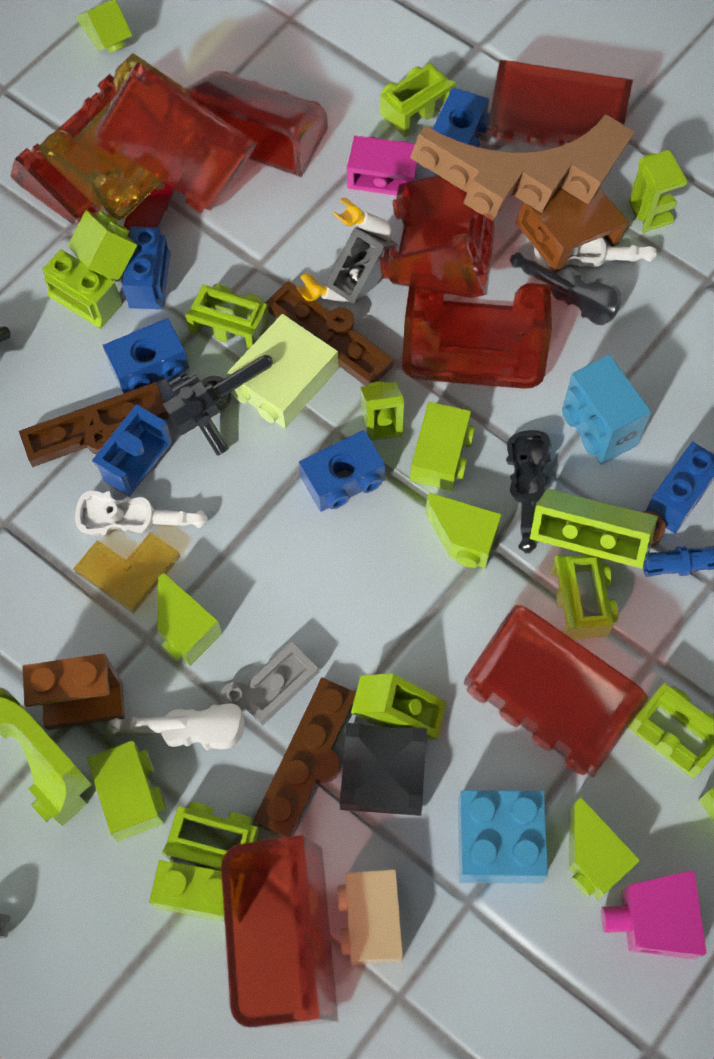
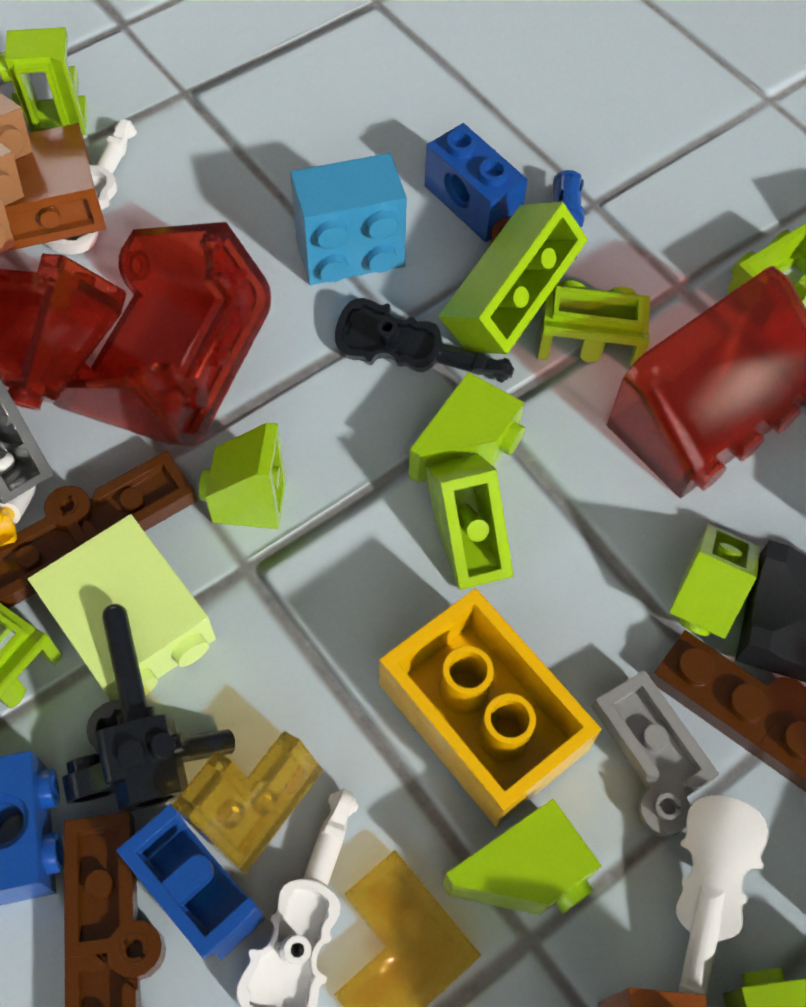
camera: 80 degrees left, 5 degrees down
blue brick [299,430,385,512] -> none
lime brick [410,402,475,491] -> none
black piece [509,252,622,325] -> none
none -> clear yellow tile [172,731,323,874]
none -> yellow brick [379,588,602,828]
none -> lime slope [425,453,514,590]

